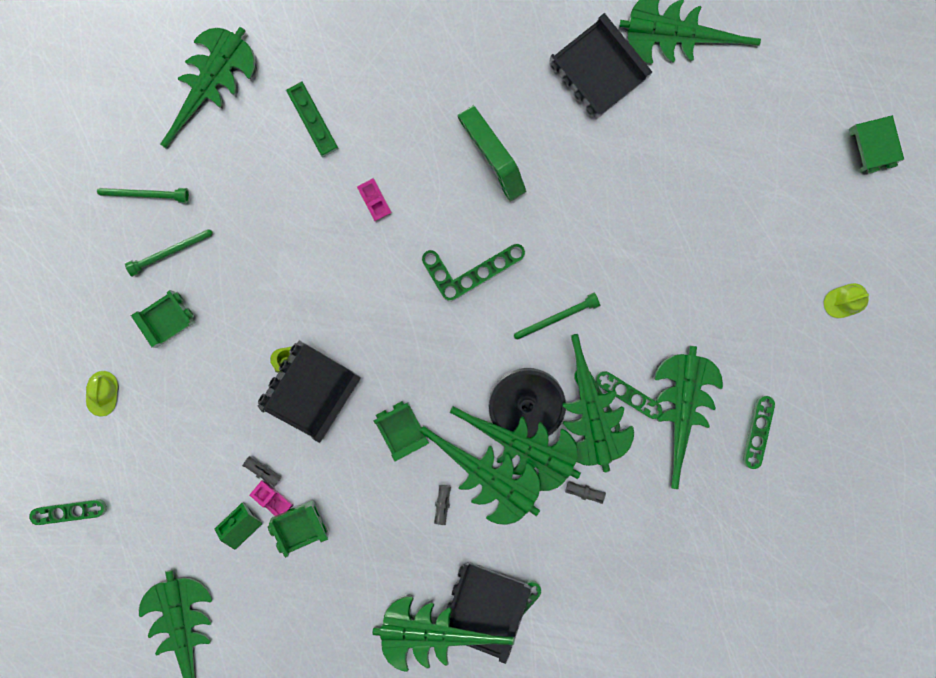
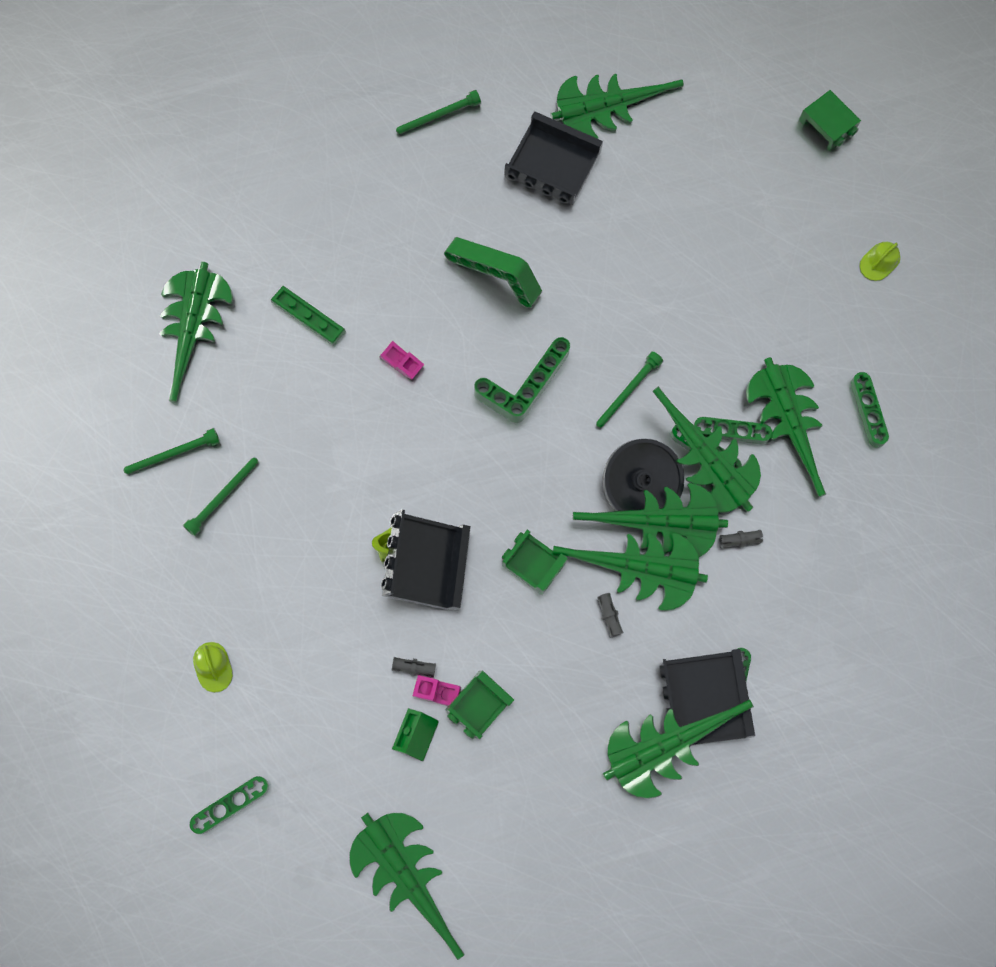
camera: 30 degrees left, 15 degrees down
green panel [130,290,195,348] -> none

